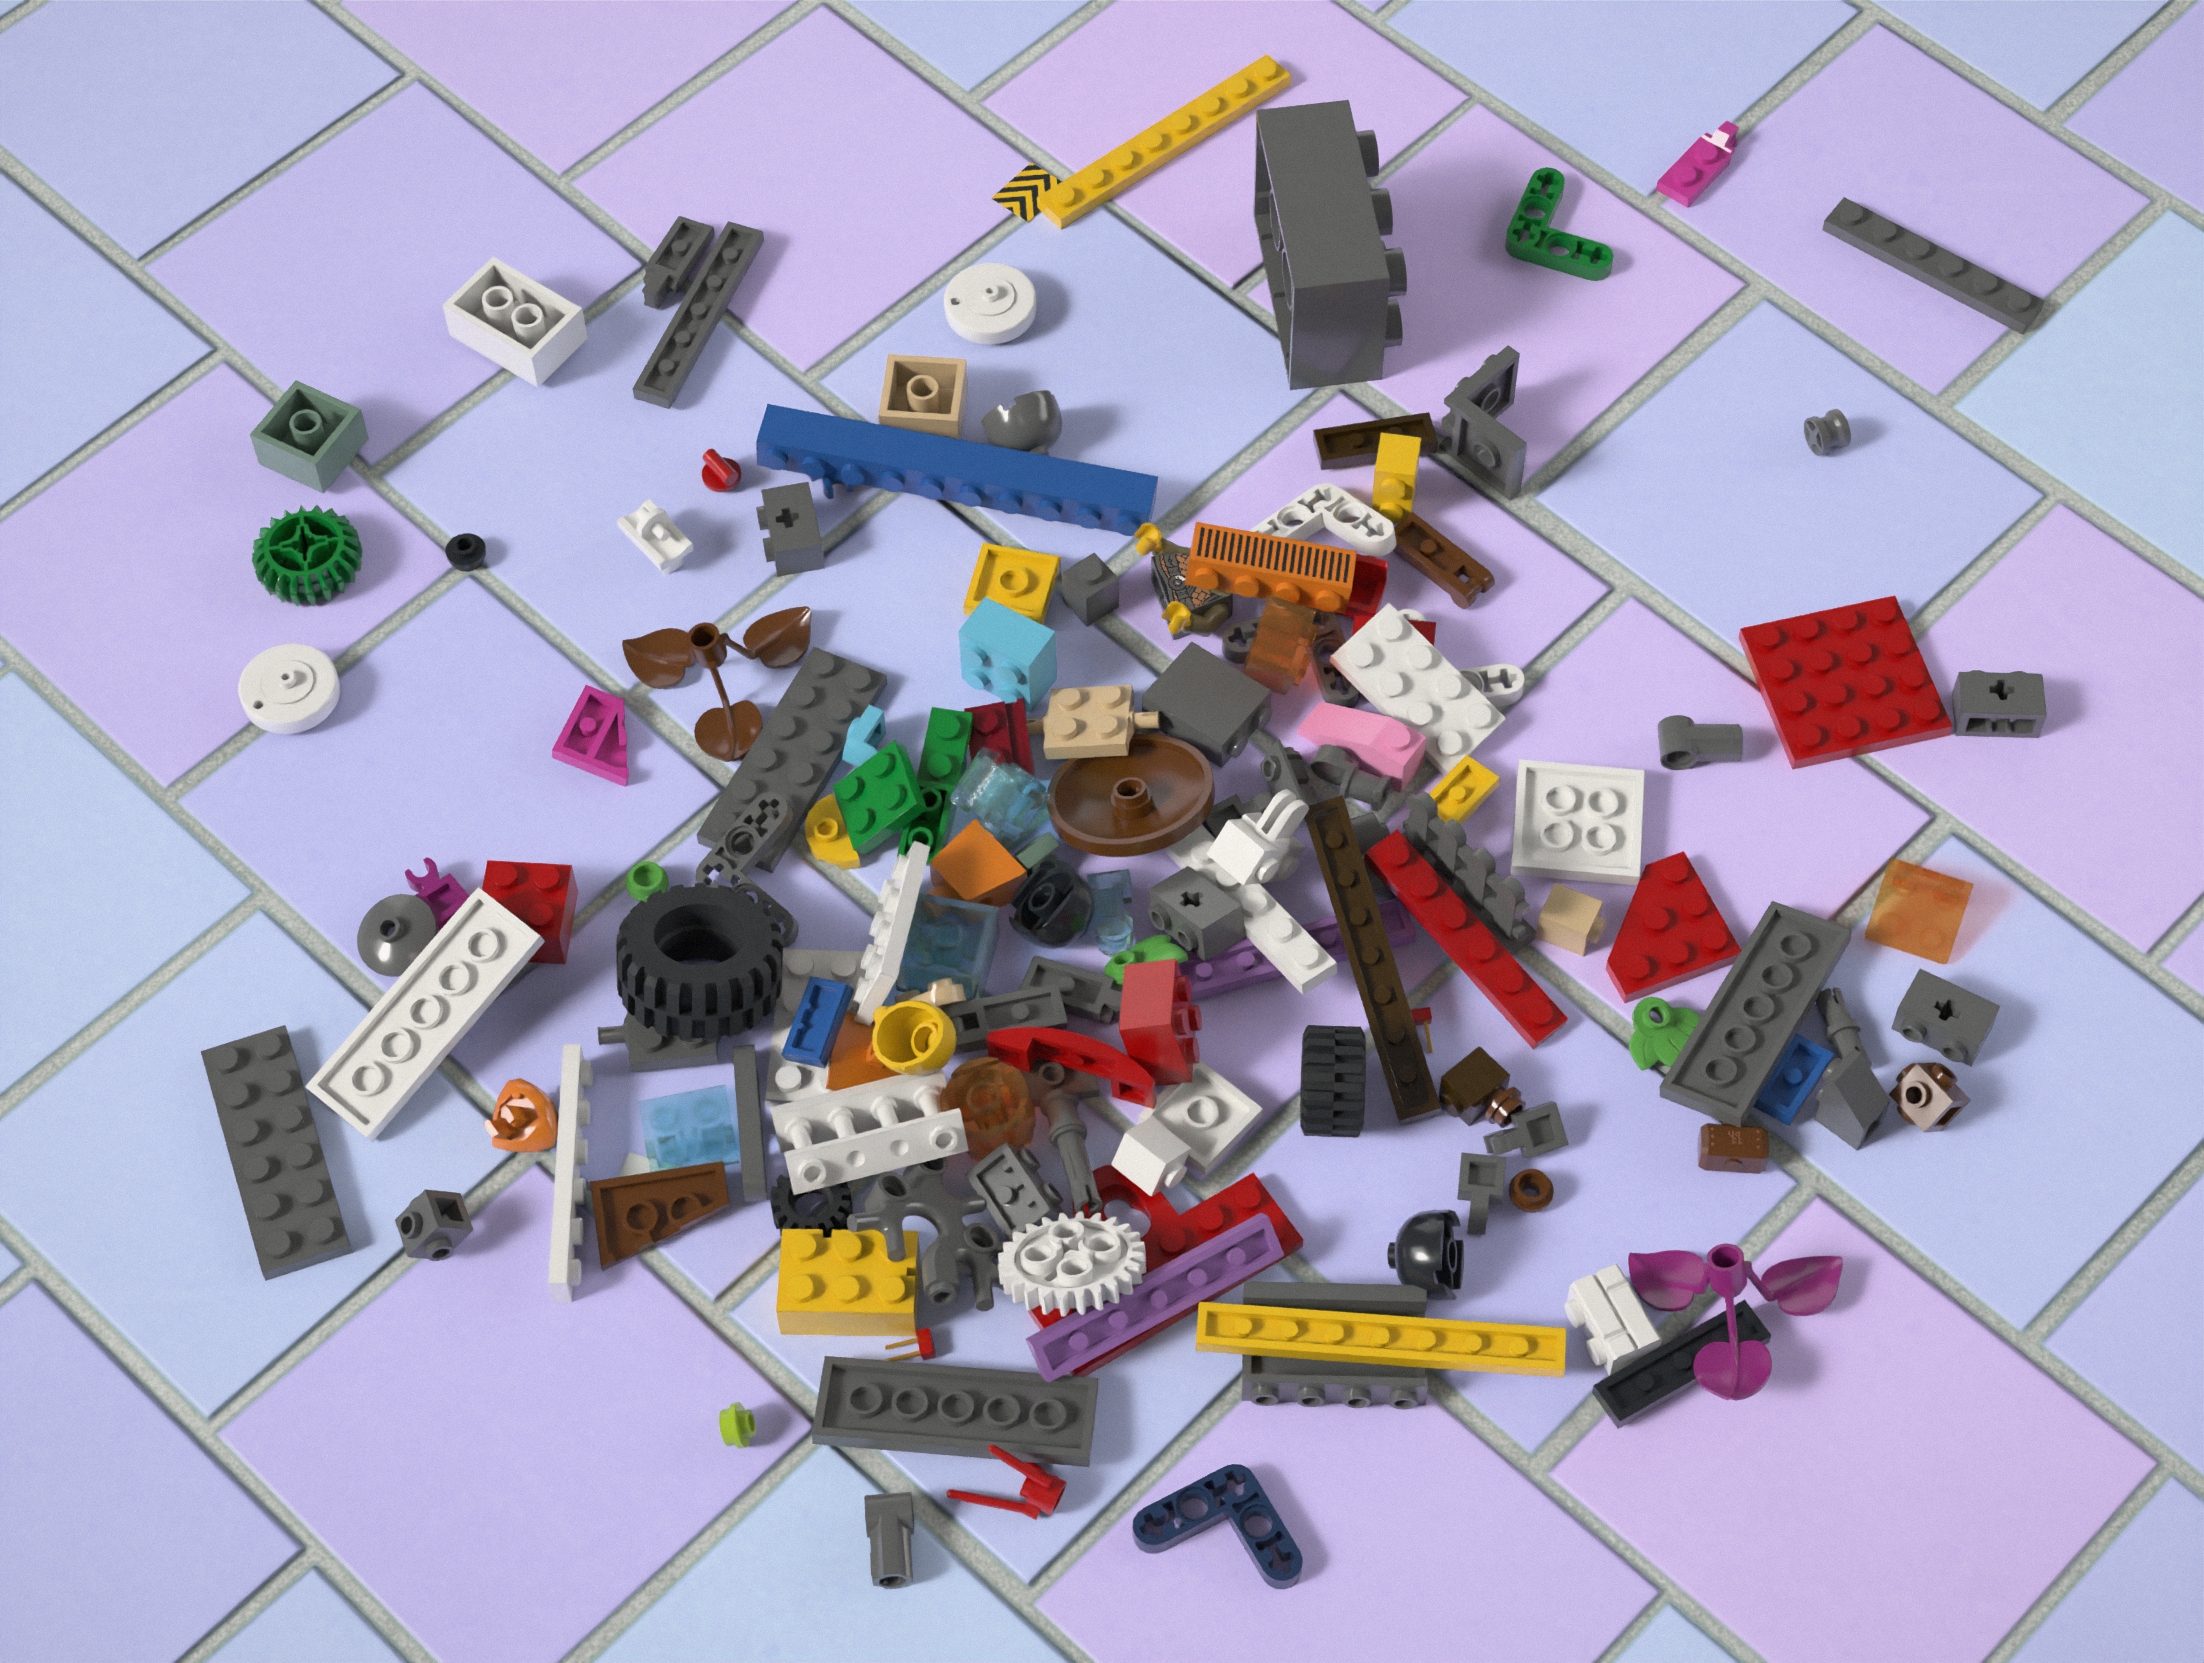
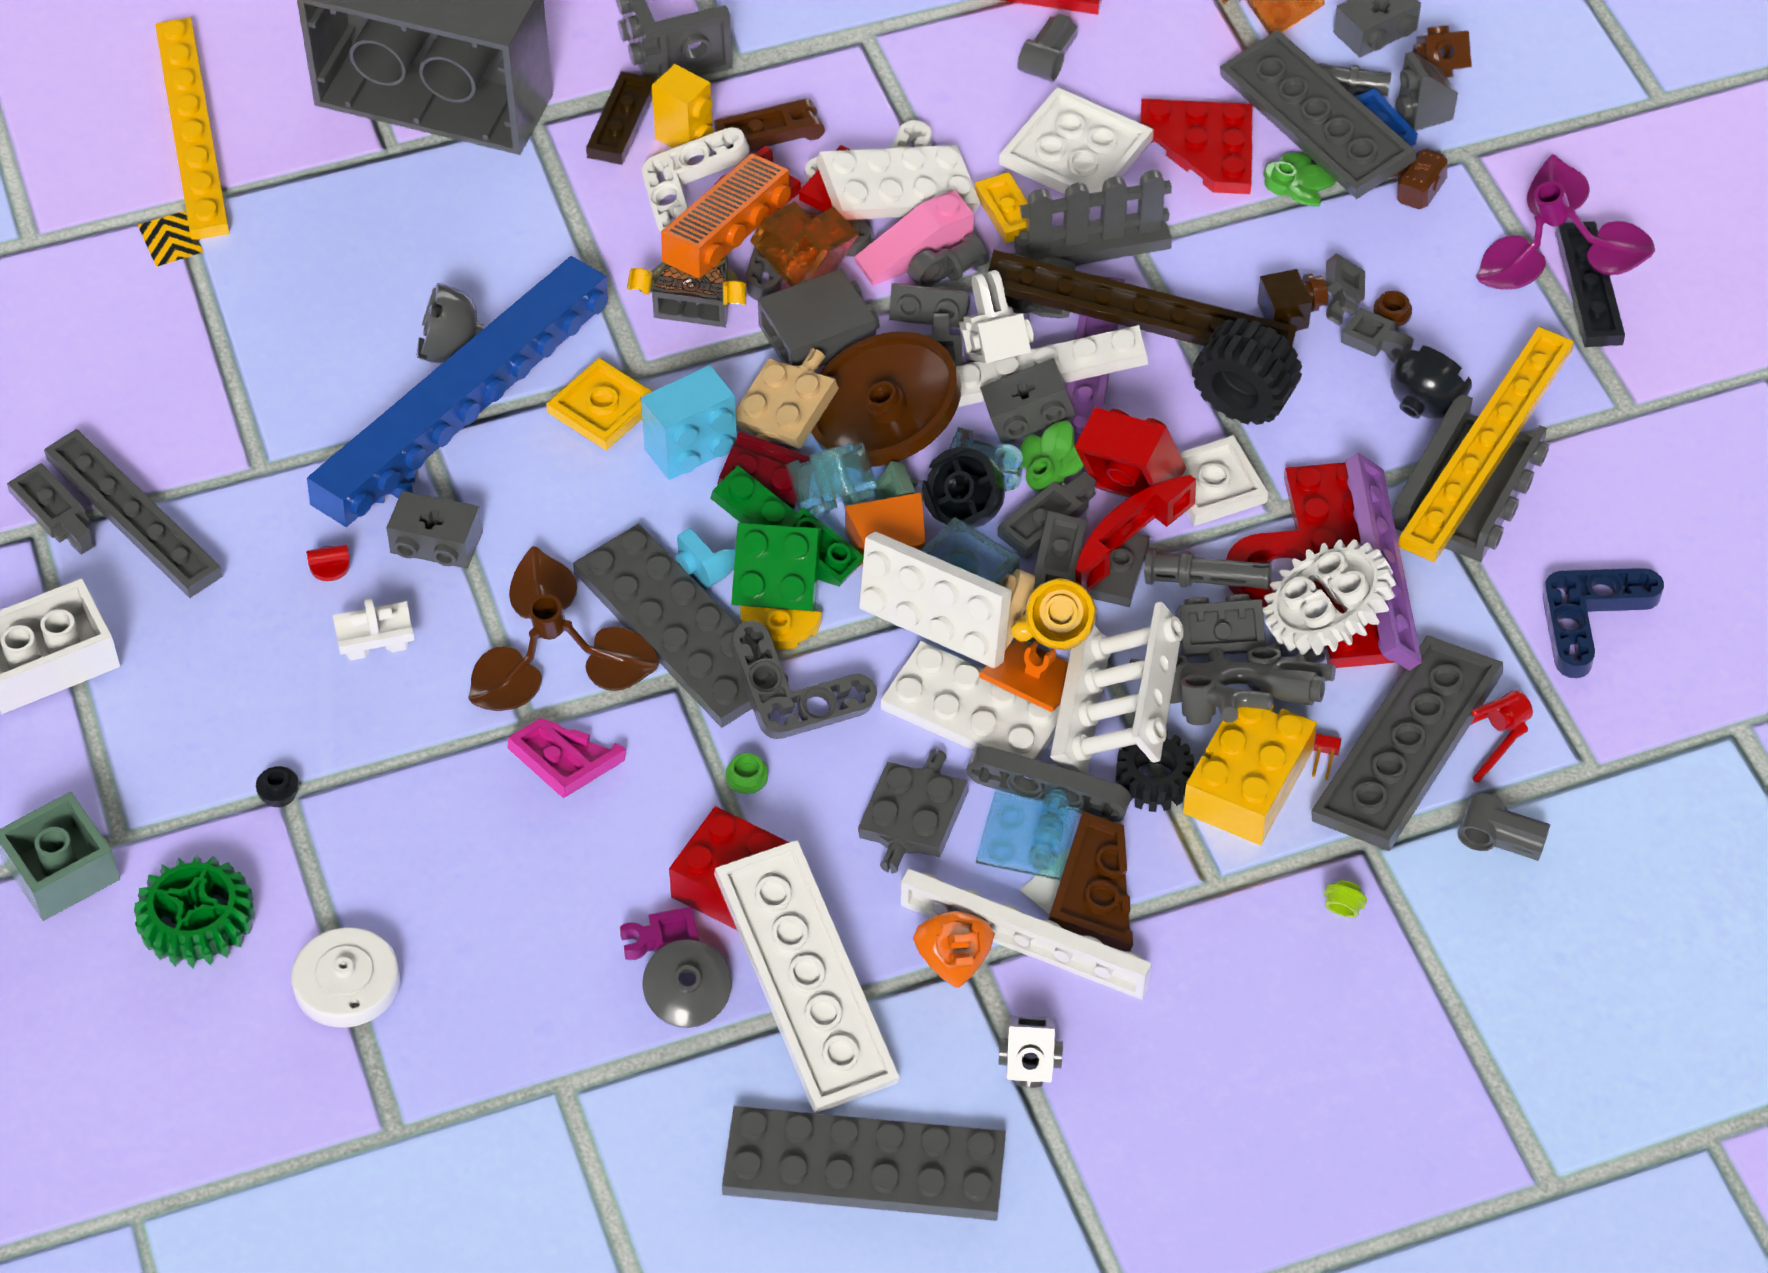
camera: 65 degrees left, 5 degrees down
black tyre [616,883,783,1042] -> none
blue plate [781,976,854,1069] -> none
tan brick [878,354,968,440] -> none
clear orange brick [940,1057,1036,1161] -> none
white wheel [944,263,1037,344] -> none
dark grey brick [1062,552,1119,627] -> none
white brick [1111,1117,1191,1196] -> none
red plate [1363,829,1568,1050] -> none
tan brick [1535,883,1606,956] -> none
white brick [1564,1264,1662,1376] -> none

